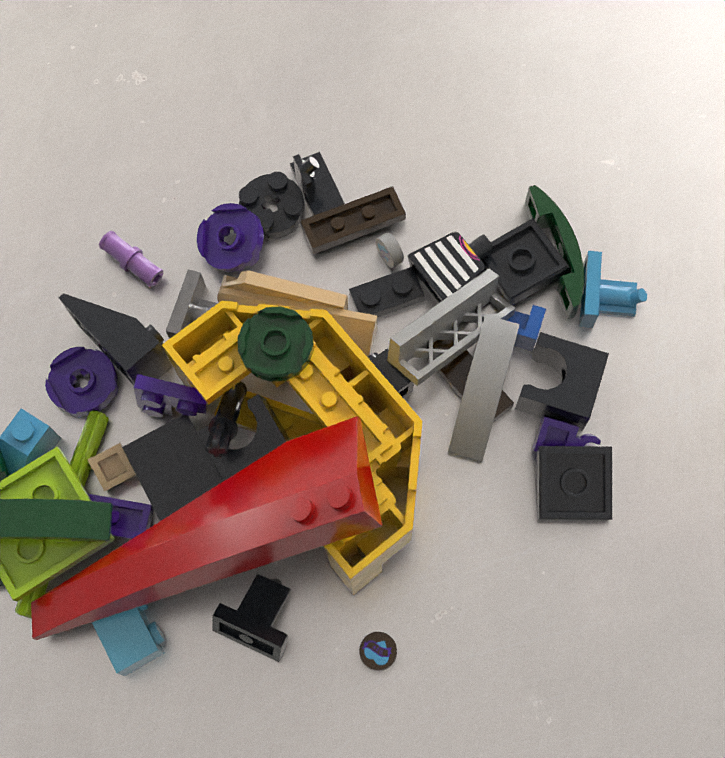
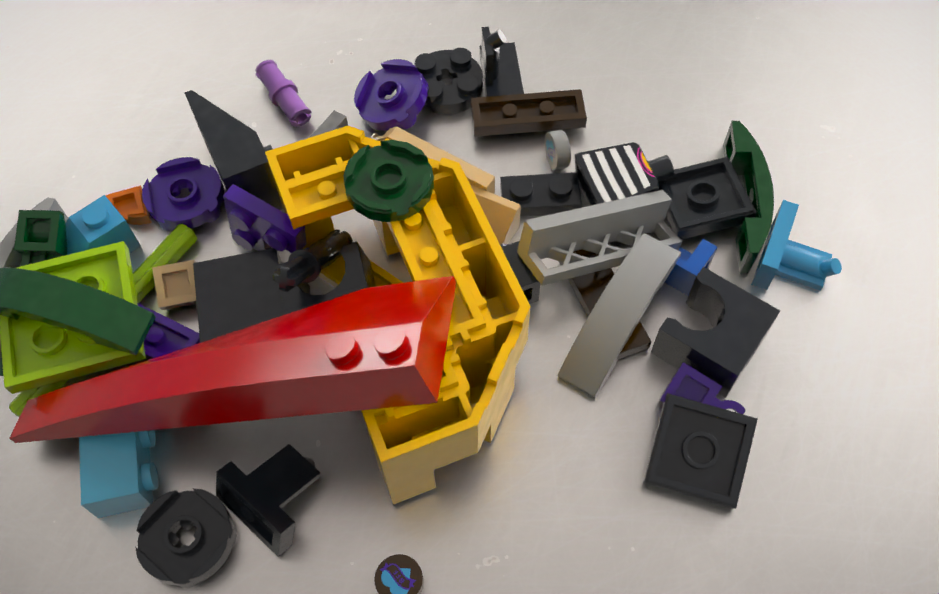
camera: 15 degrees right, 10 degrees down
none -> orange tile [105,185,152,225]
none -> black plate [135,488,237,588]

